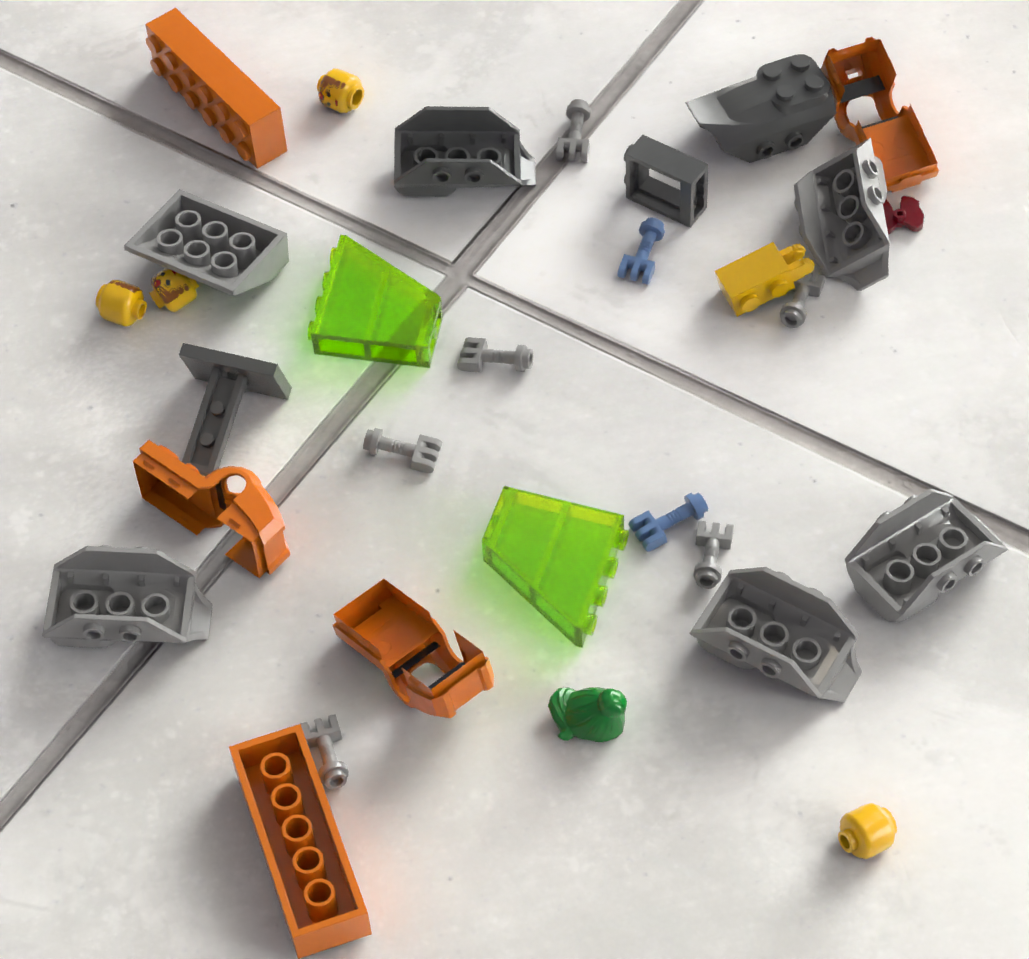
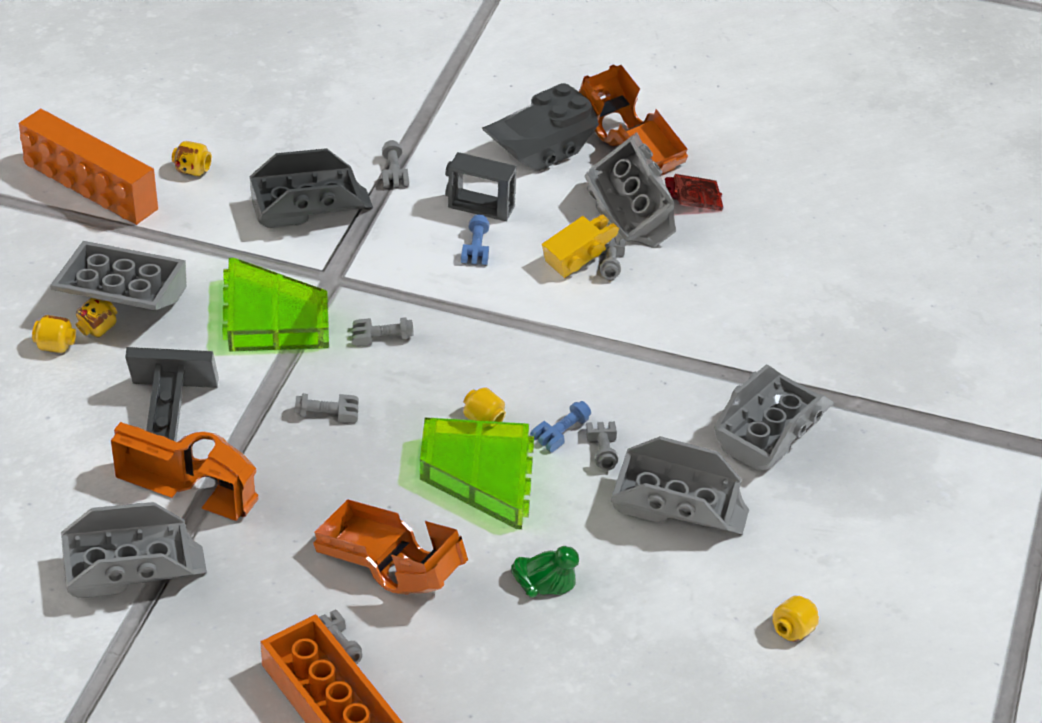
camera: 20 degrees left, 10 degrees down
none -> yellow head [463,387,506,430]
none -> clear red piece [673,174,723,211]

